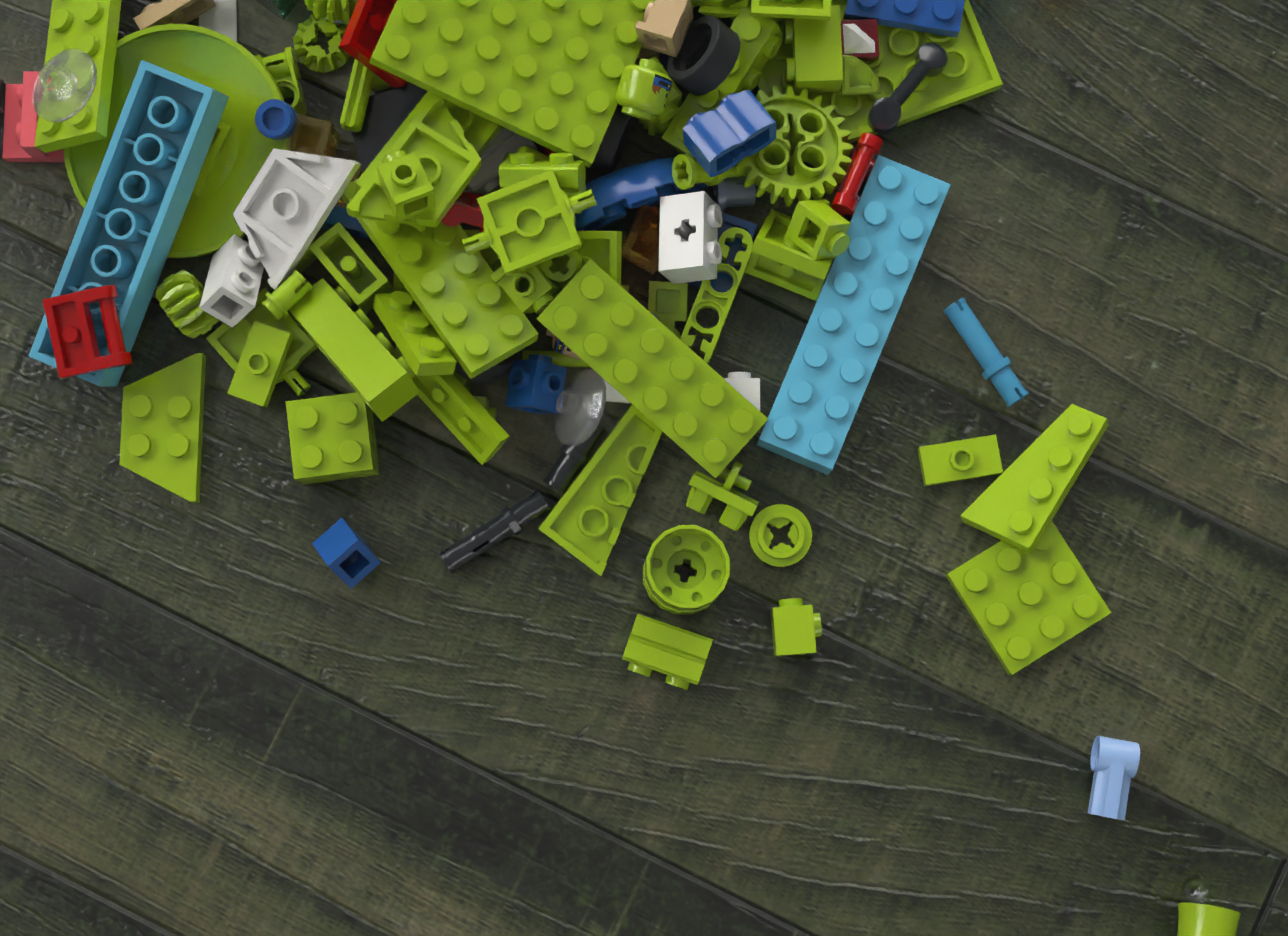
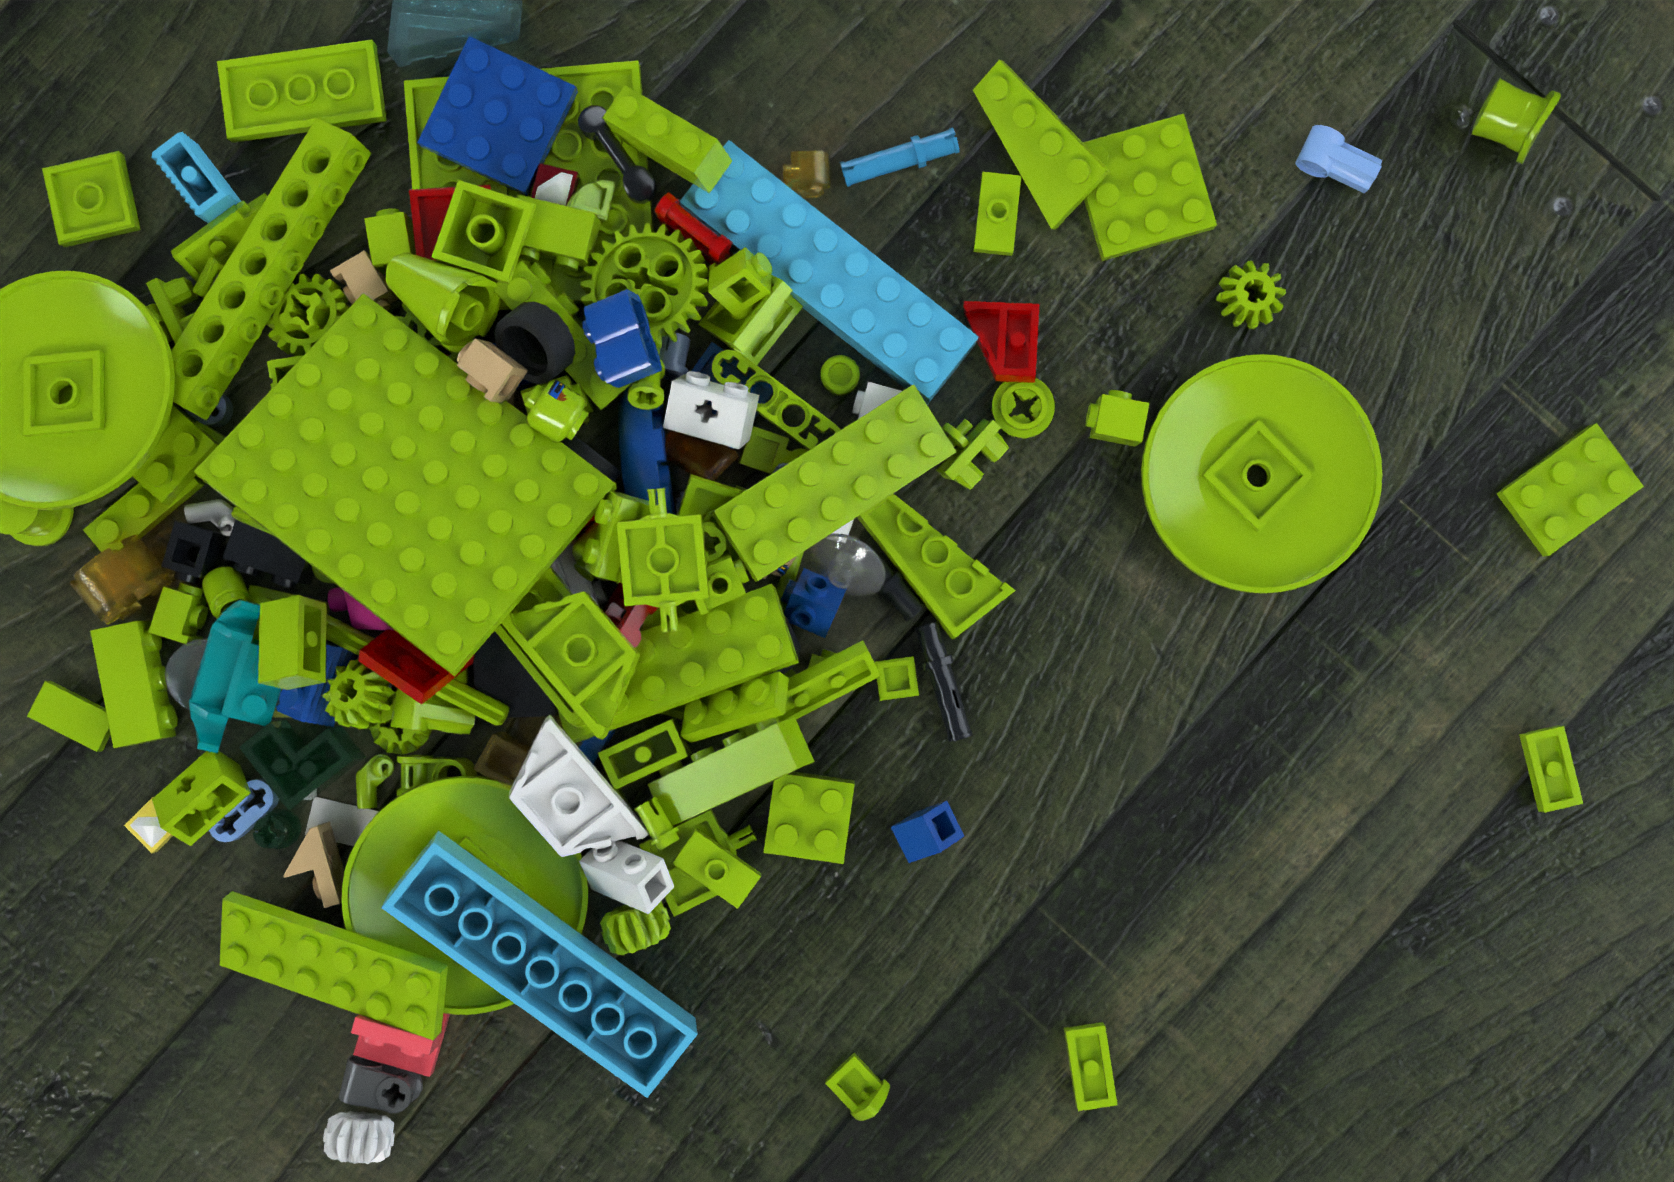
camera: 75 degrees left, 5 degrees up
clear dish [32,49,97,123] -> none
red plate [43,285,133,378] -> none
lime wing [119,353,206,503] -> none
blue tile [255,99,297,140] -> none
lime brick [377,150,436,221] -> none
lime brick [622,614,713,690] -> none
lime wheel [643,525,730,615] -> none
none -> lime arm [356,754,395,809]
none -> lime piece [390,688,475,735]
none -> lime brick [602,85,732,194]
none -> clear yellow plate [783,151,831,198]
none -> lime tile [821,355,860,396]
none -> lime tile [825,1053,890,1121]
none -> lime tile [874,656,919,701]
none -> red wing [963,301,1040,383]
none -> lime plate [1064,1022,1118,1111]
none -> lime dish [1141,354,1383,594]
none -> lime gear [1216,261,1286,329]

